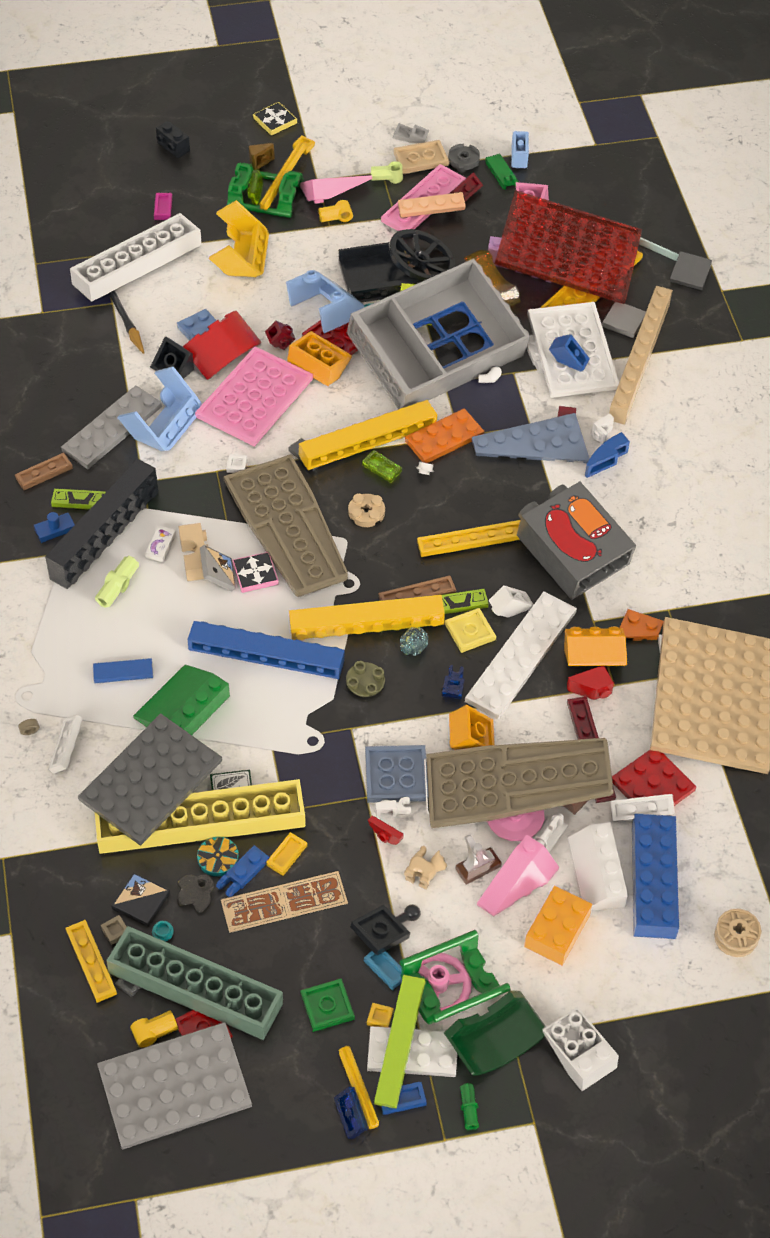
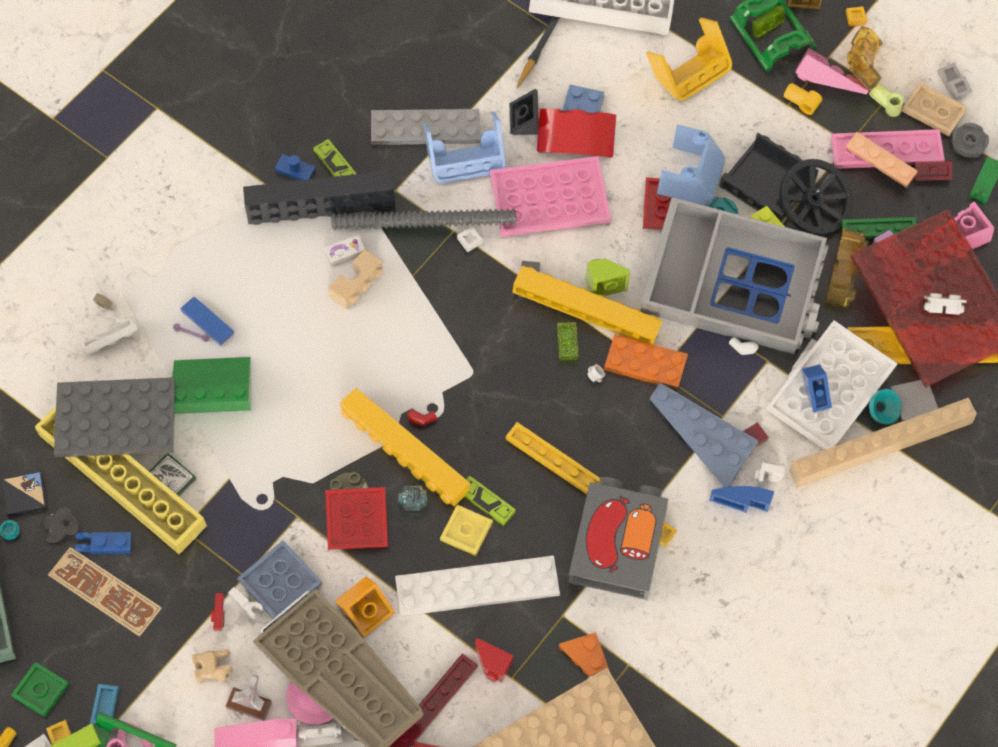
camera: 50 degrees right, 10 degrees up
medium nougat tile [15,453,73,490] -> none
yellowish green piece [95,555,139,608] -> none
blue brick [187,621,345,679] -> none
tile [197,837,239,877] -> none
light grey tile [200,545,236,591] -> none
dark tan wing [224,454,348,597] -> none
tile [232,552,278,593] -> none
yellow axle [259,142,305,210] -> none
dark red brick [265,320,296,350] -> none
yellow tile [266,832,307,876] -> none
light orange slope [287,331,352,386] -> none
tan plate [348,494,385,527] -> none
black plate [350,904,421,956] -> none
medium nougat tile [378,575,456,601] -> none
clear blue plate [442,665,465,699] -> none
white slope [488,586,534,618] -> none
light orange slope [564,626,627,666] -> none
none -> clear purple hinge [173,323,210,342]
none -> red plate [325,487,388,550]
none -> dark grey piece [331,208,516,230]
none -> red arm [407,410,437,426]
none -> lime slope [585,258,630,296]
none -> green plate [841,217,917,239]
none -> clear yellow brick [847,26,883,91]
none -> teal piece [869,389,902,424]
none -> white hinge [924,293,967,315]

